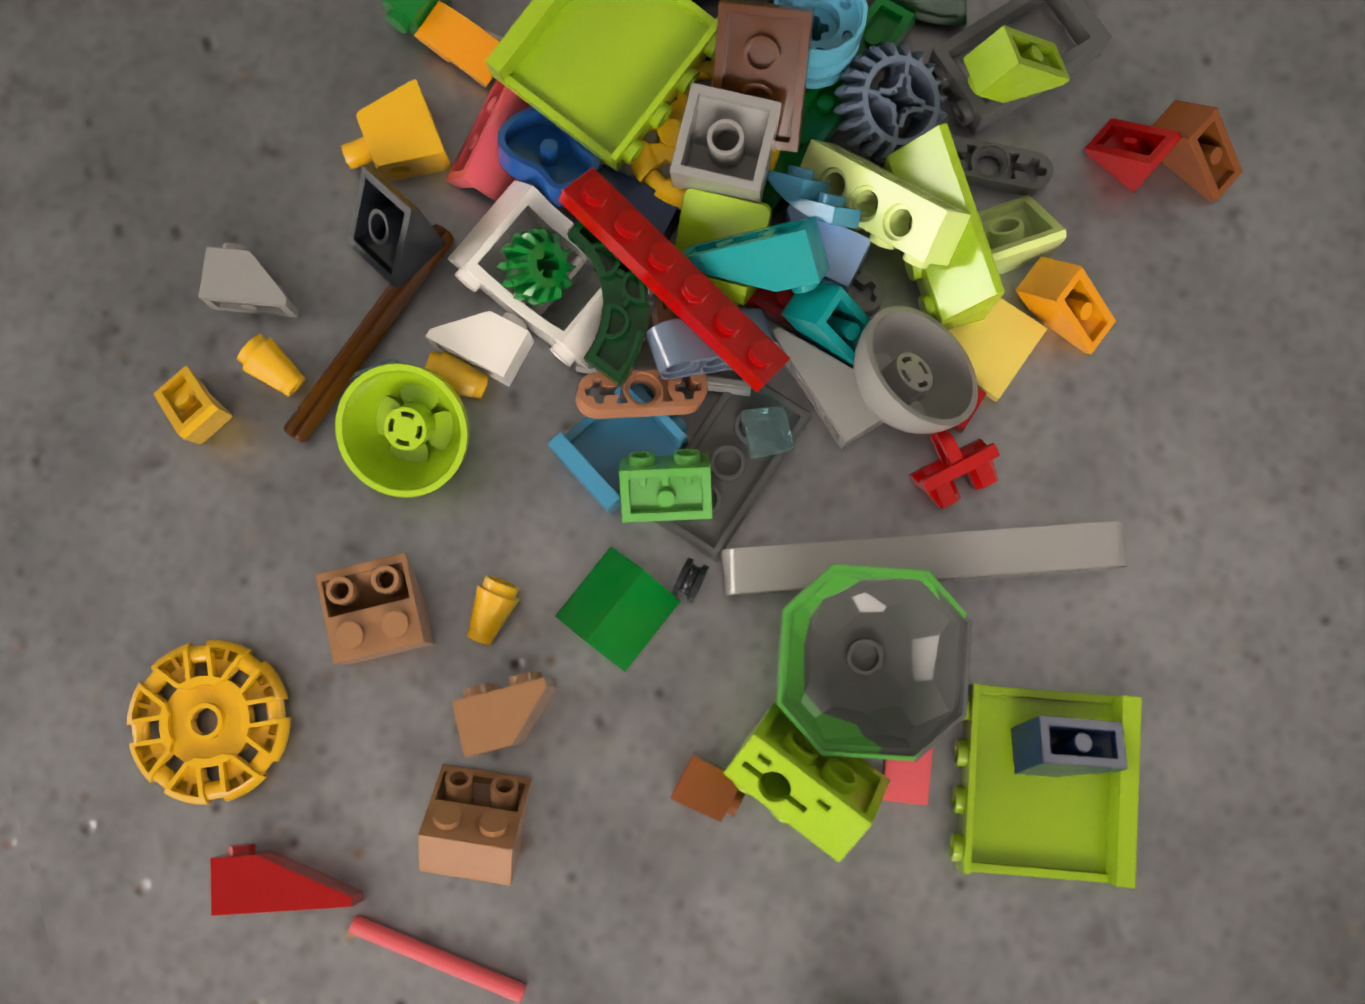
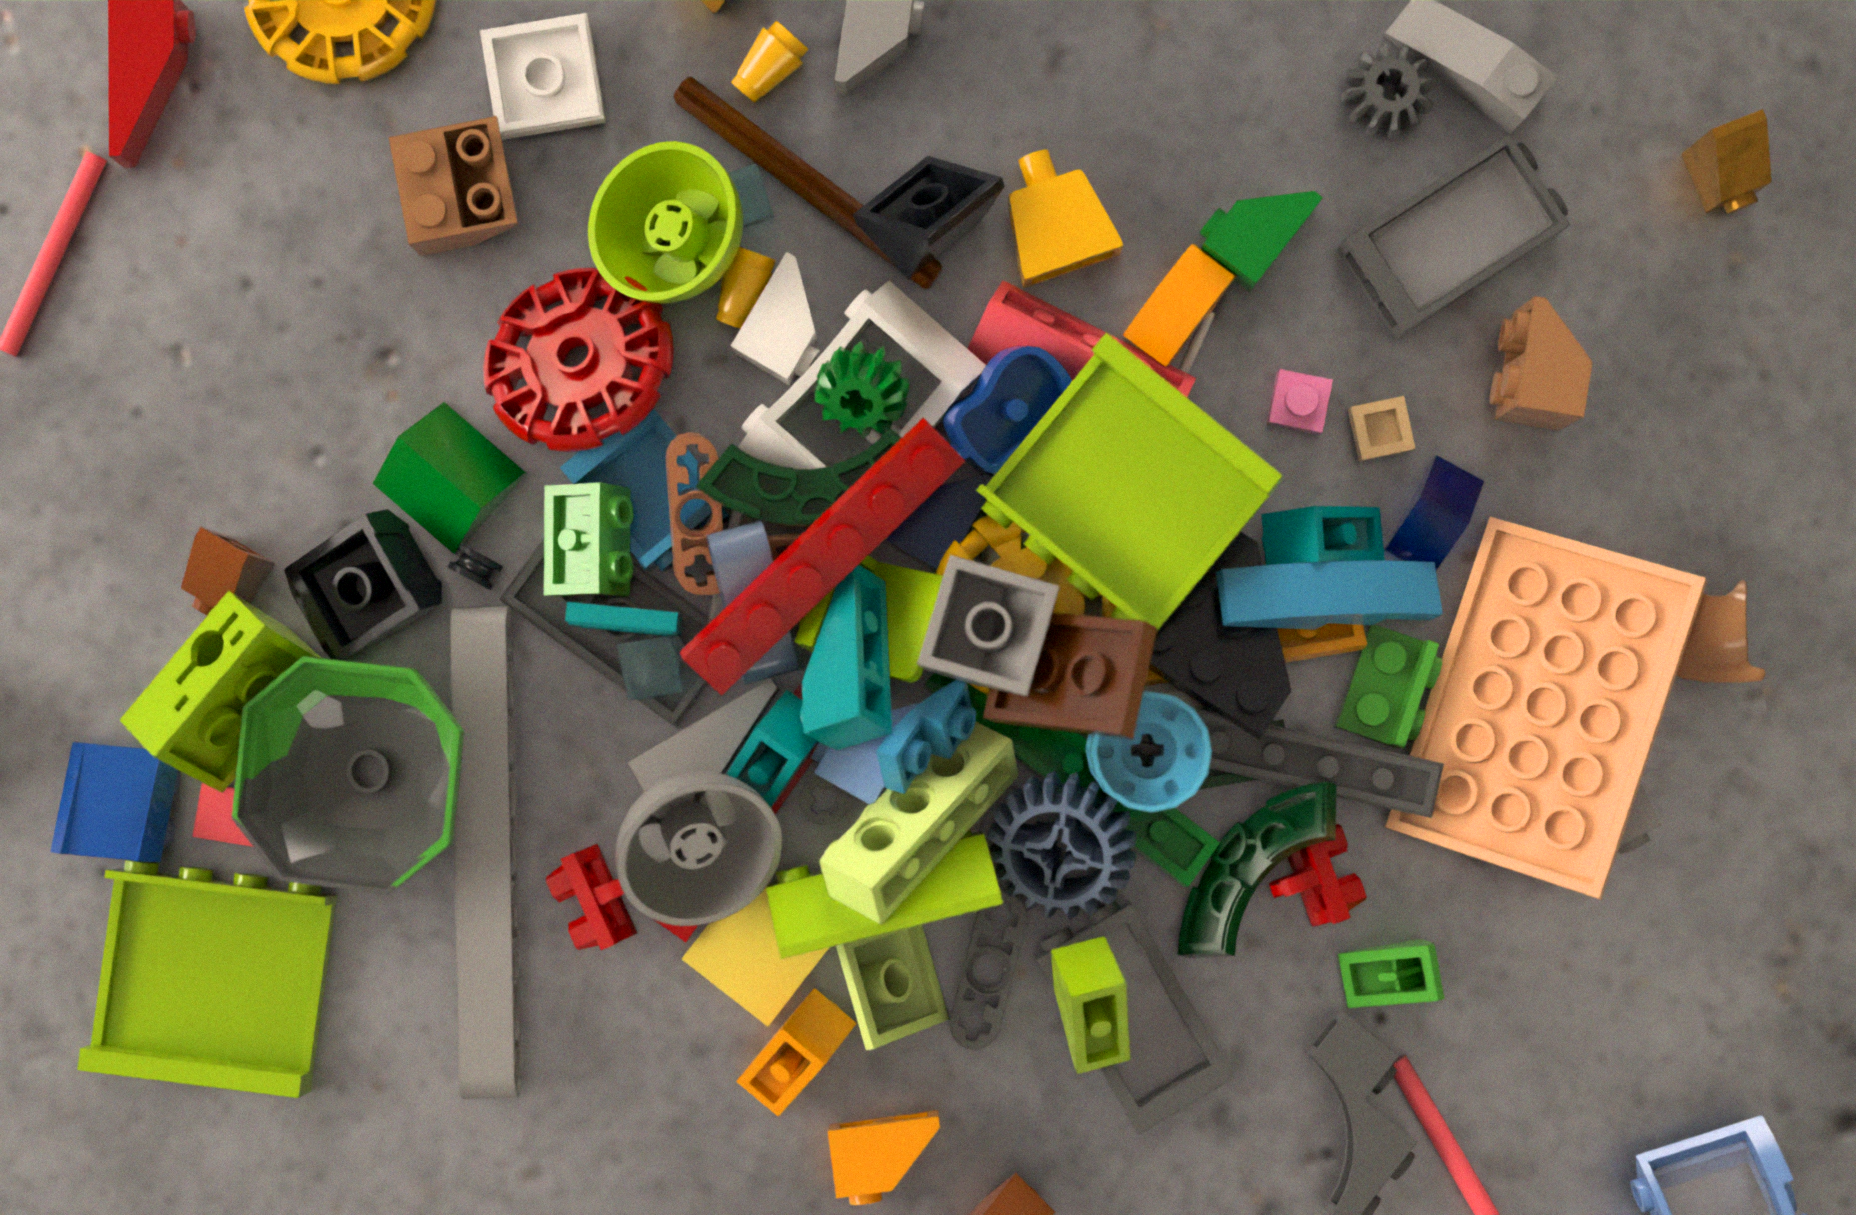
camera: 85 degrees right, 5 degrees up
medium nougat slope [418,764,532,886] -> none
medium nougat slope [451,671,557,758] -> none
yellow cone [466,575,519,645] -> none
slope [1011,715,1128,777] -> none
red slope [1084,118,1181,193] -> none
none -> blue slope [50,742,181,862]
none -> black slope [284,509,442,661]
none -> white plate [480,13,606,140]
none -> red plate [483,267,674,452]
none -> teal tile [565,602,683,637]
none -> light orange slope [828,1110,940,1205]

